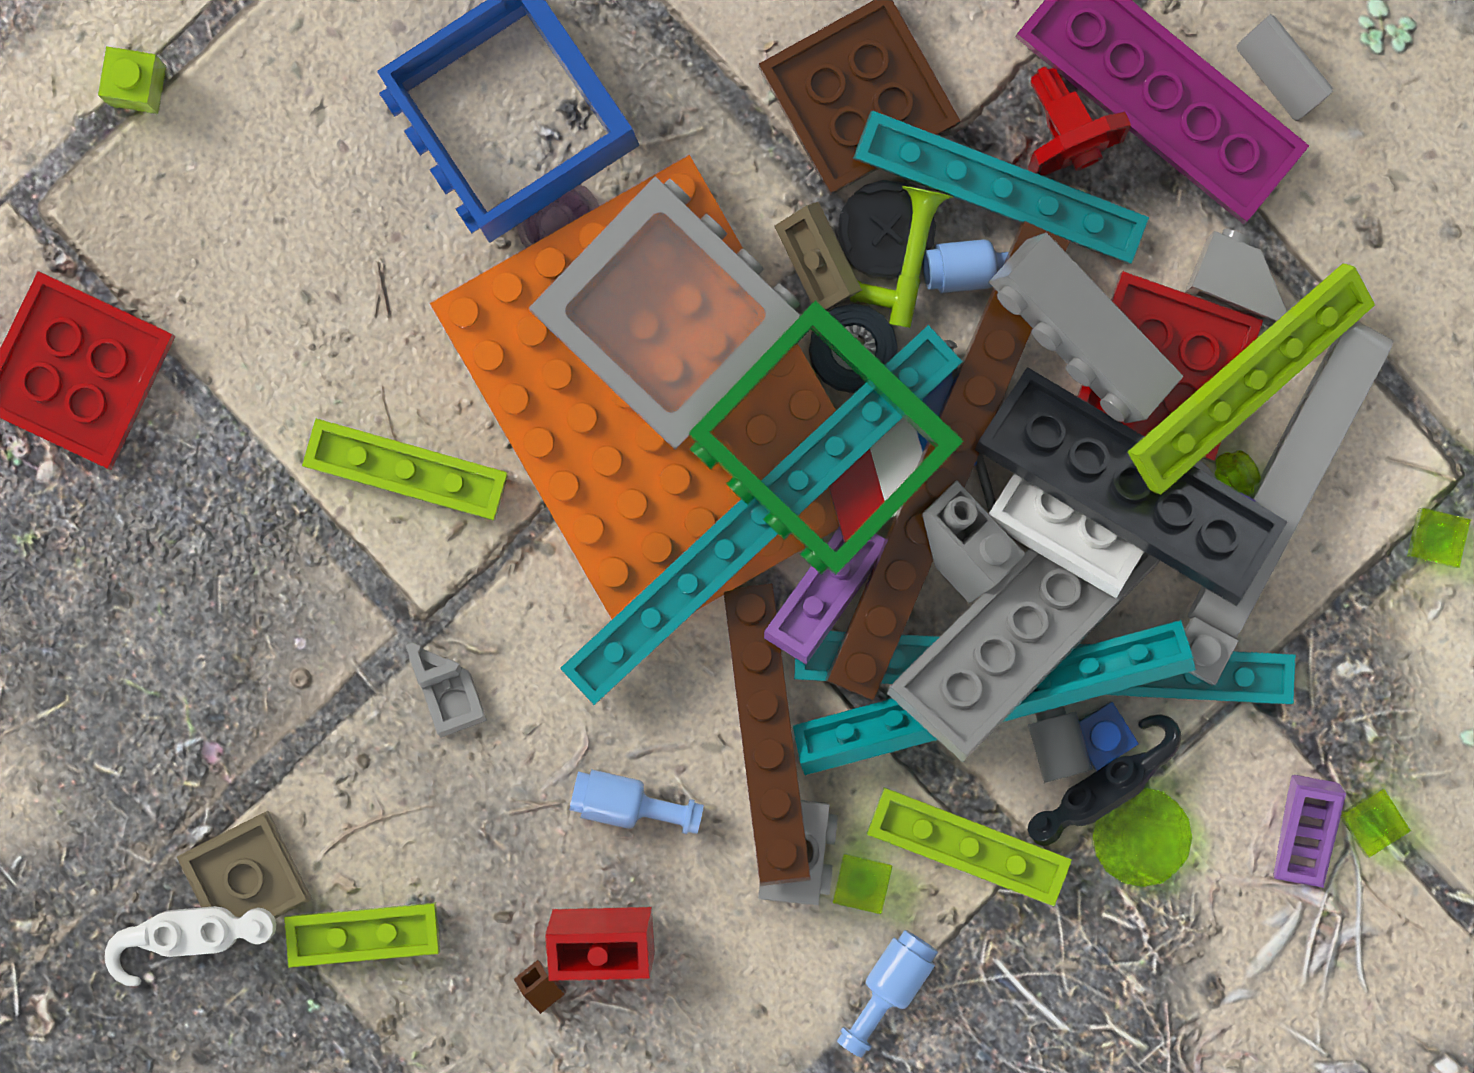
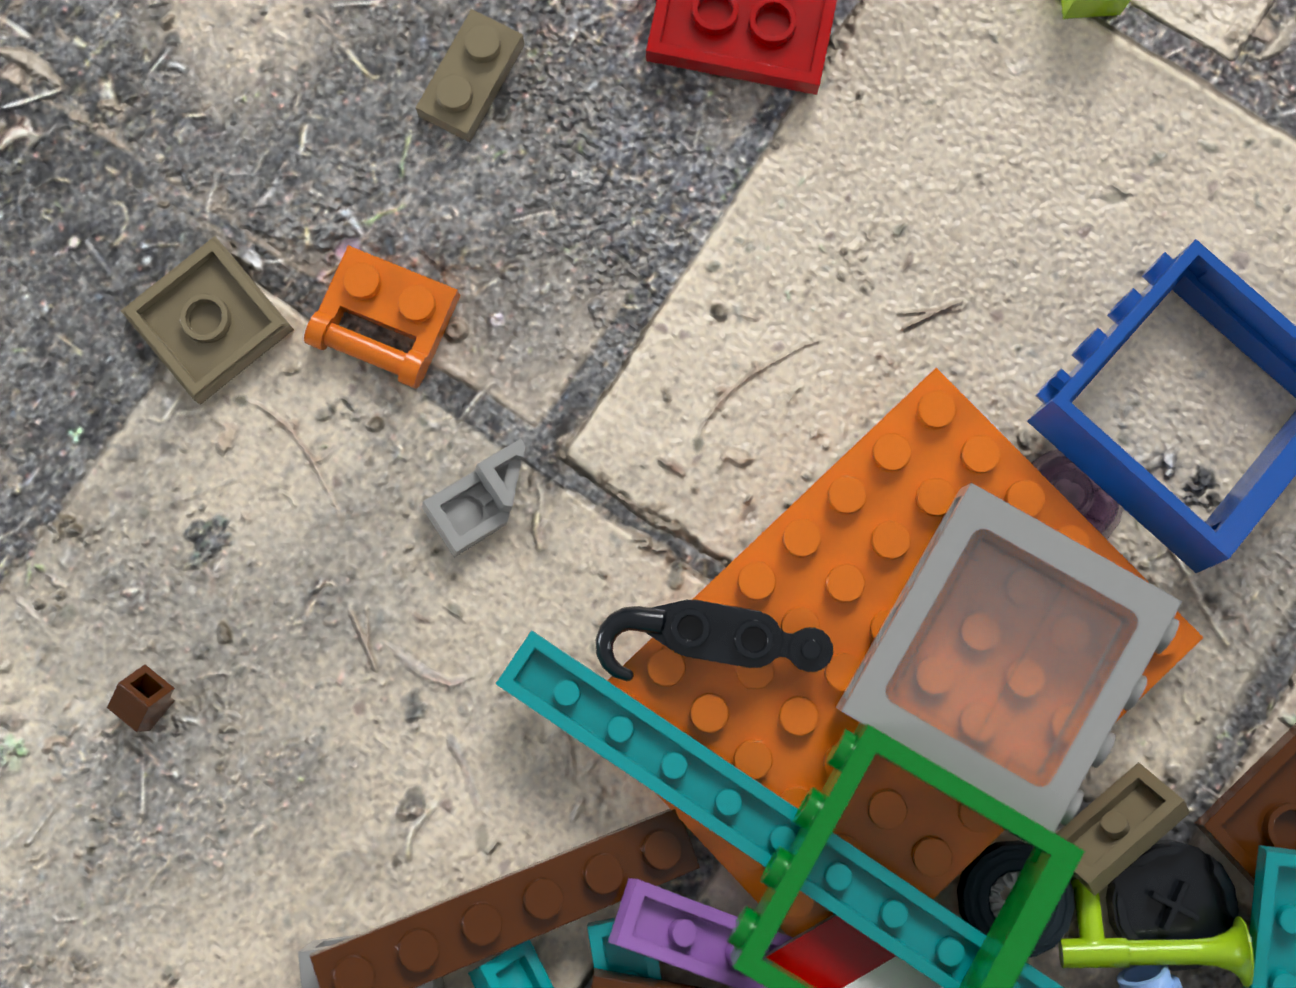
camera: 80 degrees right, 5 degrees down
white piece [105,906,276,986] -> none
lime plate [284,902,440,968] -> none
lime plate [302,418,509,521] -> none
red brick [545,907,655,981] -> none
light blue piece [569,769,704,834] -> none
none -> orange plate [304,245,460,389]
none -> dark tan plate [415,9,525,142]
none -> black piece [595,600,833,681]

